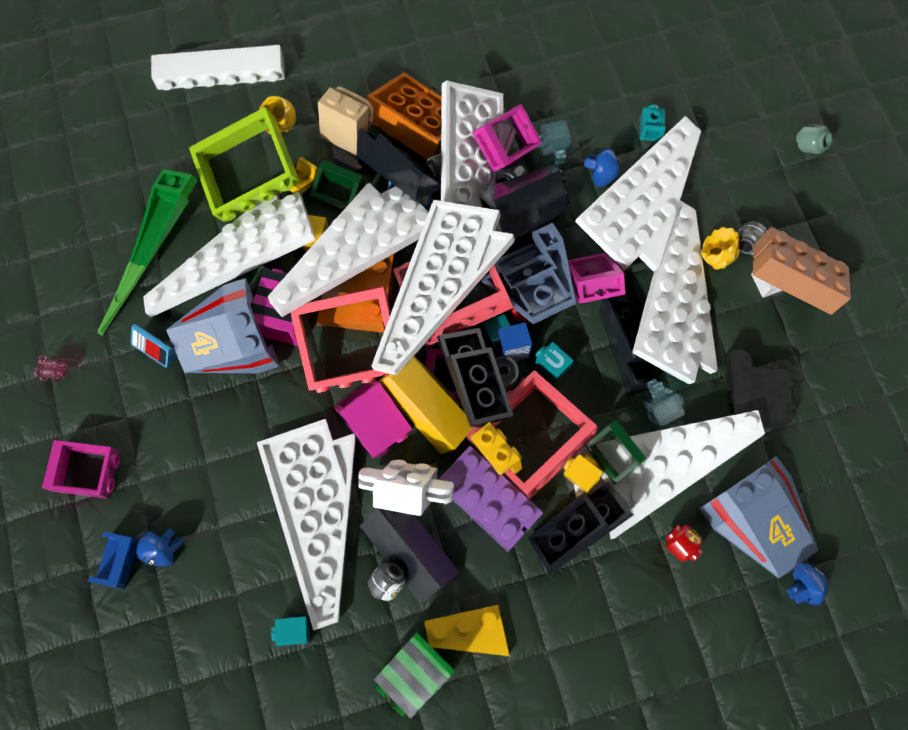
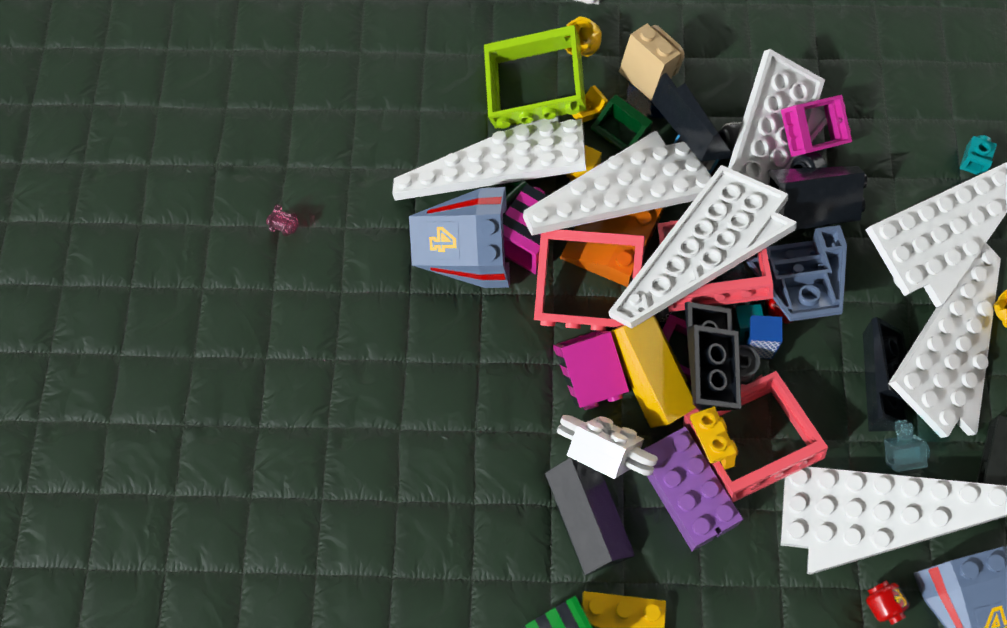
camera: 20 degrees right, 5 degrees down
dark pink window [42,440,120,499] -> none
blue panel [88,532,139,589] -> none
green plate [98,169,197,336] -> none
slope [131,324,177,368] -> none
blue piece [136,529,184,567] -> none
white wing [257,419,356,630] -> none
teal brick [271,617,310,646] -> none
orange slope [366,73,442,160] -> none
dark grey head [368,563,405,601] -> none
black slope [528,481,634,574] -> none
teal brick [535,342,574,383] -> none
clear light blue brick [538,120,571,165] -> none
yellow brick [564,454,603,495] -> none
dark pink window [568,253,625,304] -> none
blue piece [584,148,620,188] -> none
dark green tile [585,420,647,485] -> none

